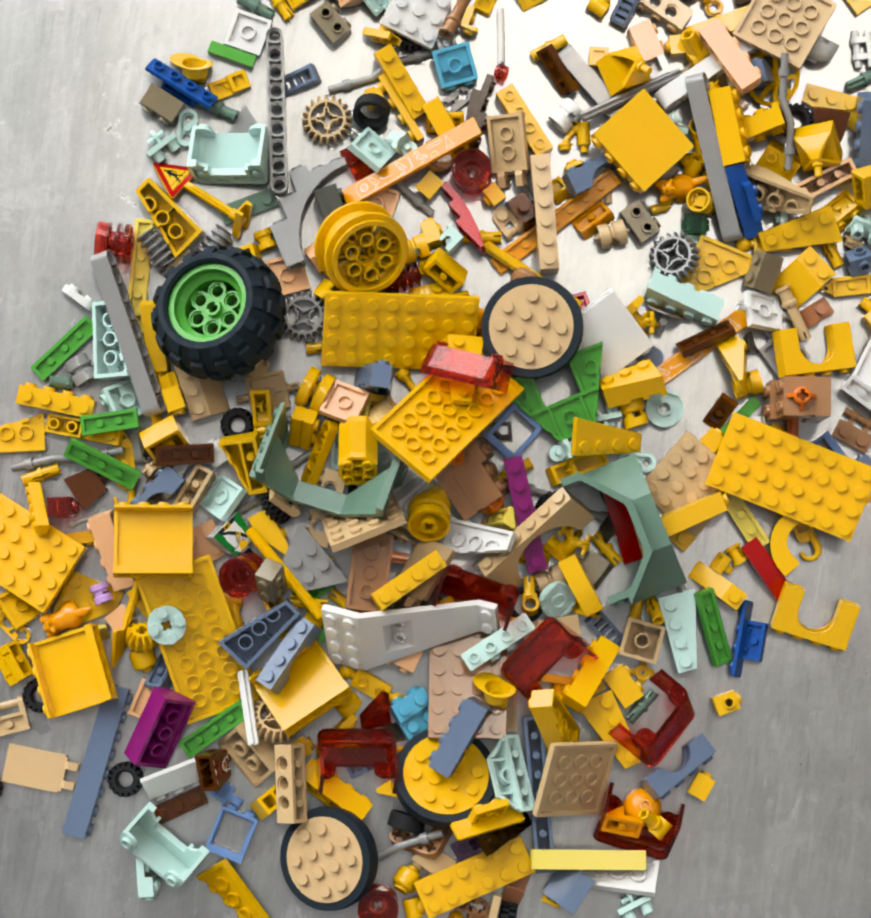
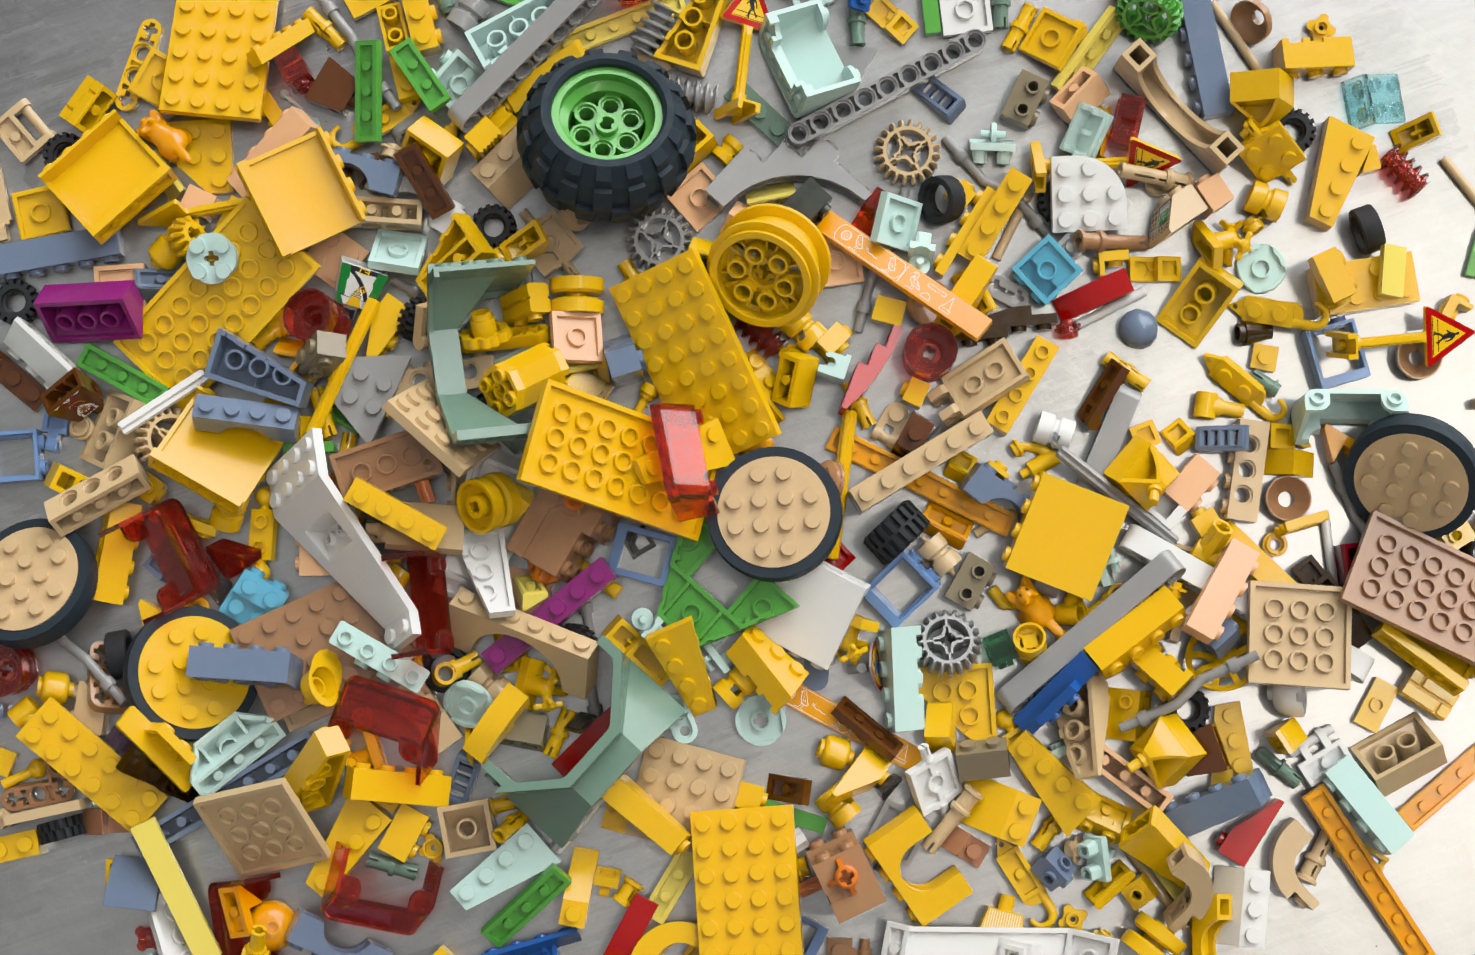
camera: 65 degrees right, 0 degrees up
lavender wheel [89,581,114,606] -> none
none -> yellow plate [11,185,72,240]
none -> tan plate [69,417,95,441]
none -> clear red plate [135,926,157,951]
none -> yellow slope [273,338,305,359]
none -> yellow plant [459,308,512,350]
none -> light yellow slope [745,182,796,206]
none -> yellow head [815,734,855,771]
none -> black tyre [863,500,930,565]
none -> medium blue window [864,548,941,628]
none -> yellow slope [924,703,956,753]
none -> light aqua hips [969,123,1016,164]
none -> tan bar [992,191,1033,261]
none -> red slope [1051,268,1134,324]
none -> sand blue hair [1119,309,1158,349]
none -> yellow slope [1160,417,1196,456]
none -> yellow slope [1263,717,1308,754]

